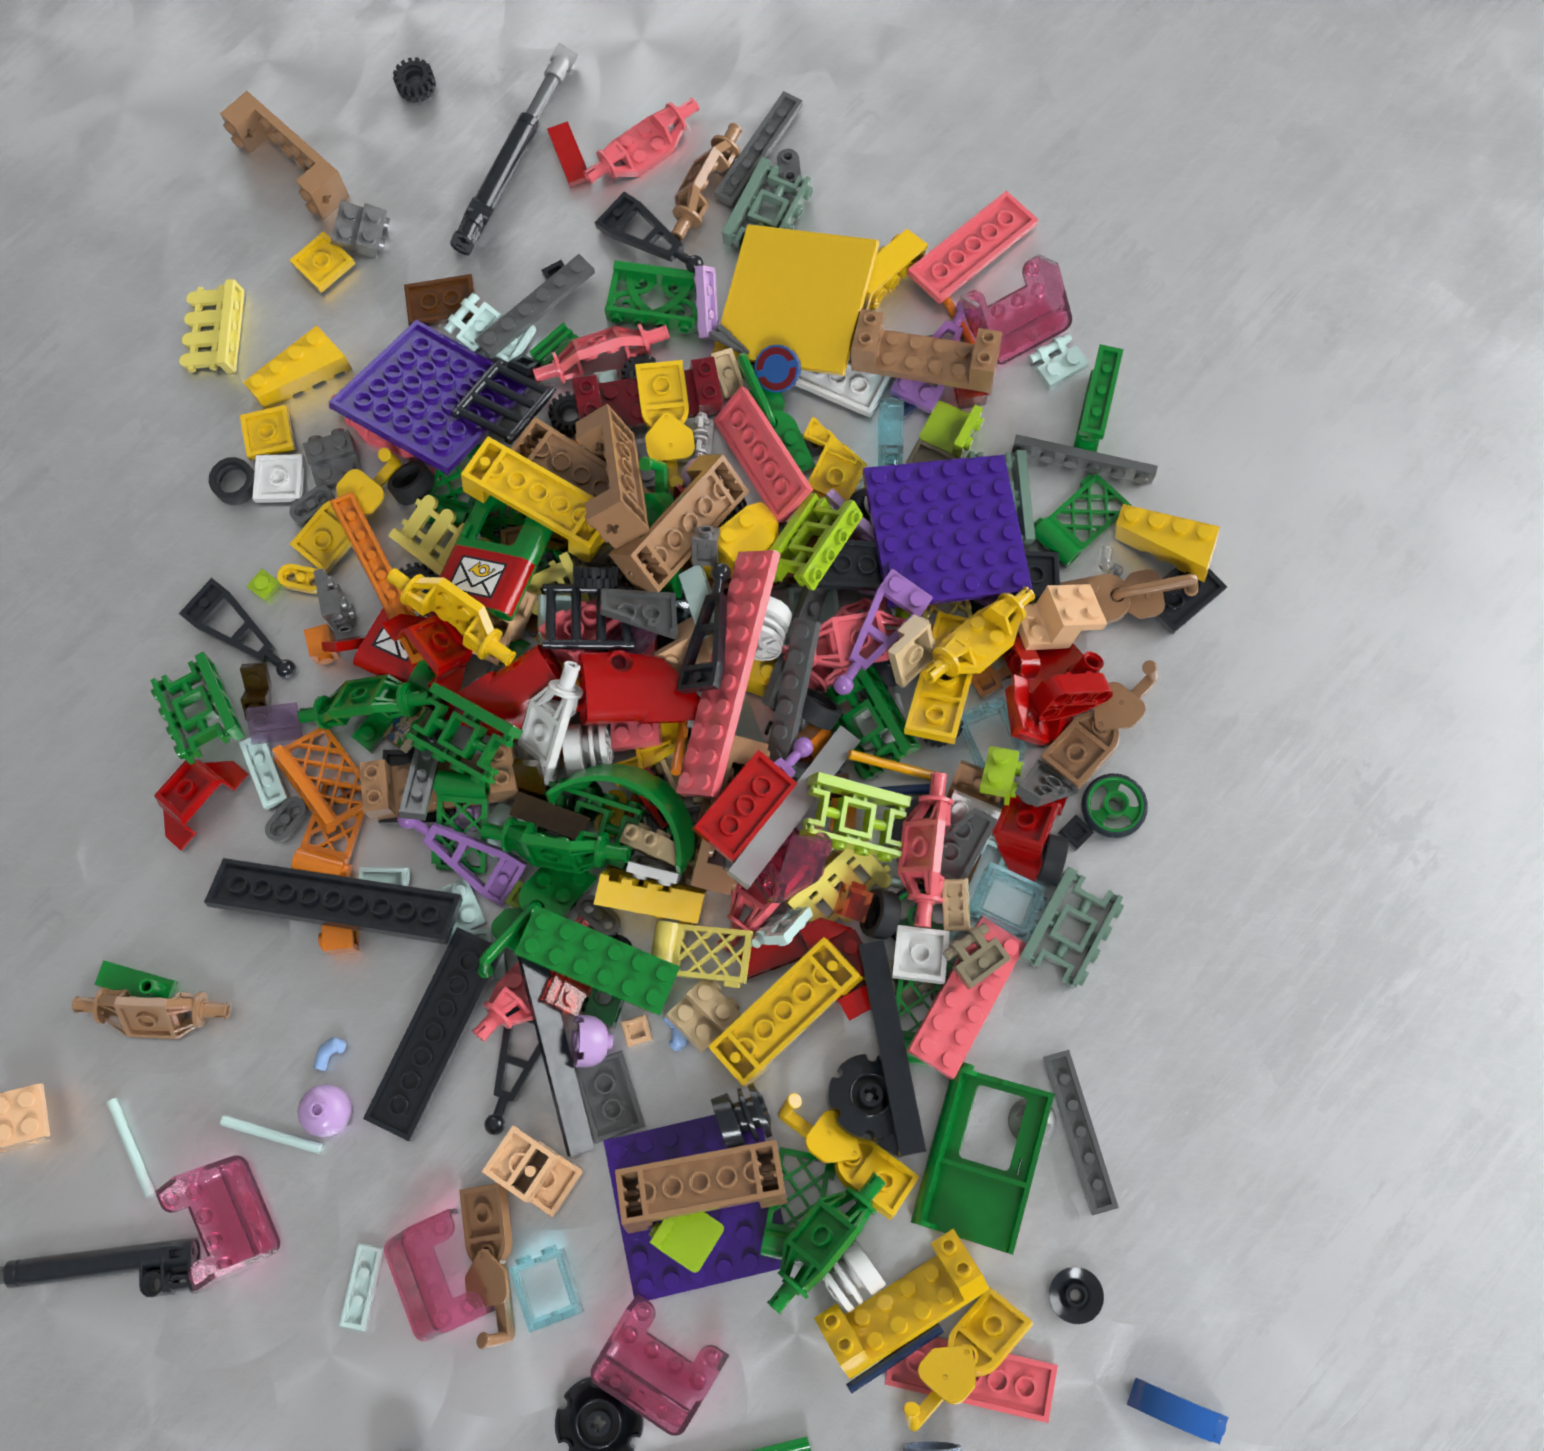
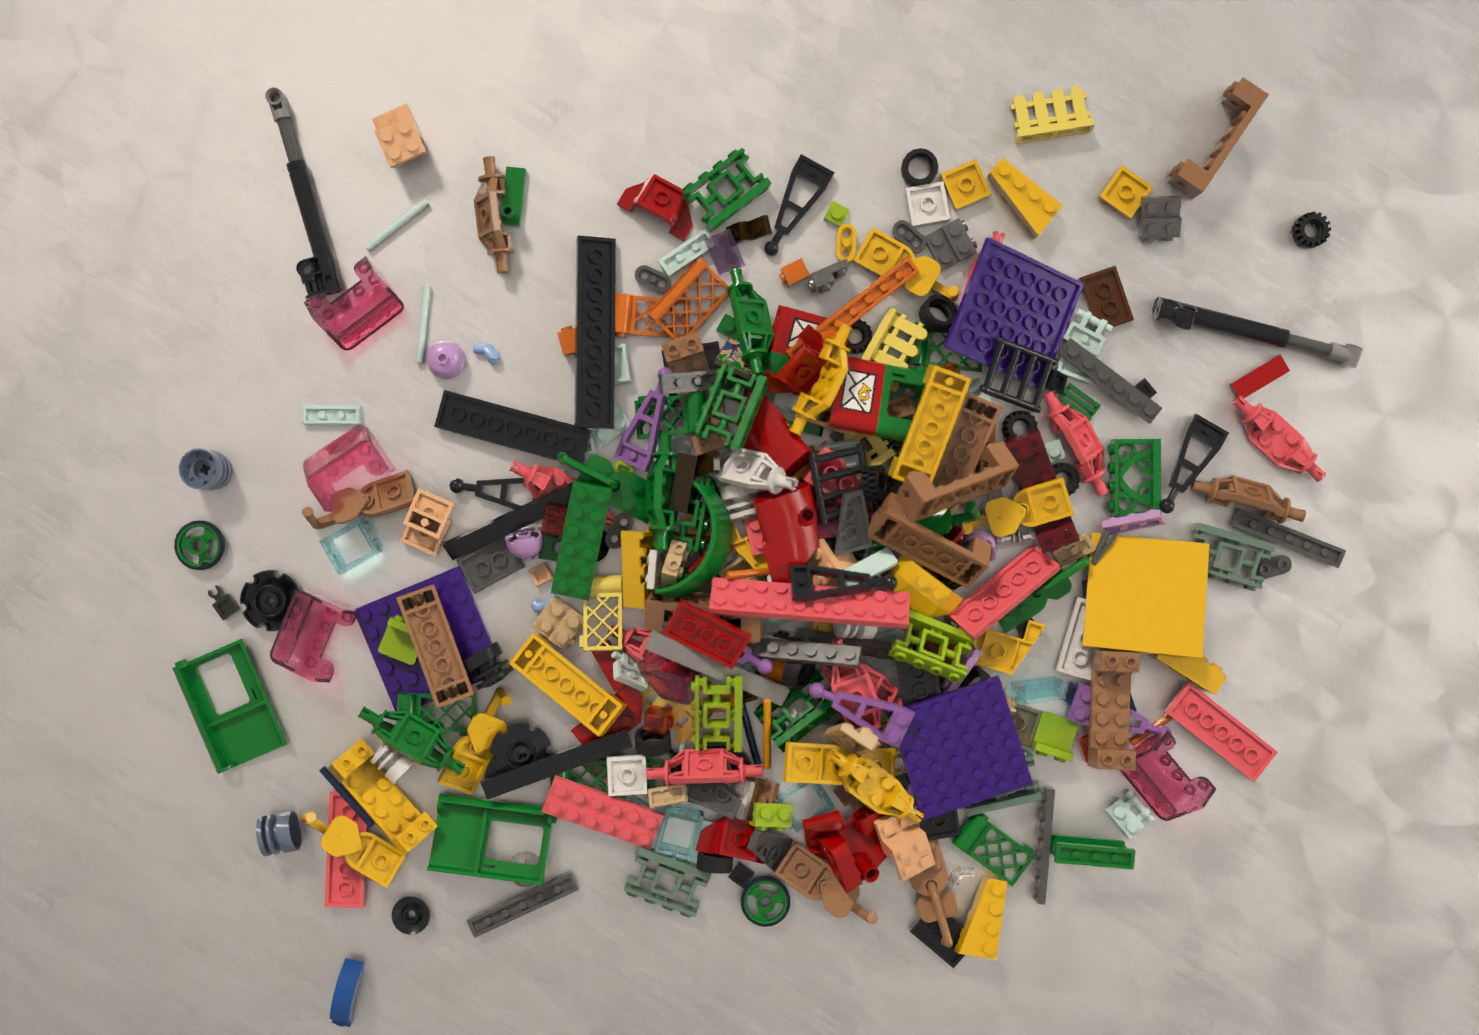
camera: 75 degrees right, 15 degrees up
red tile [321,635,366,652] -> none
flat silver bracket [692,525,720,566] -> none
blue tile [755,345,801,393] -> none
dark tan plate [942,923,1011,989] -> none

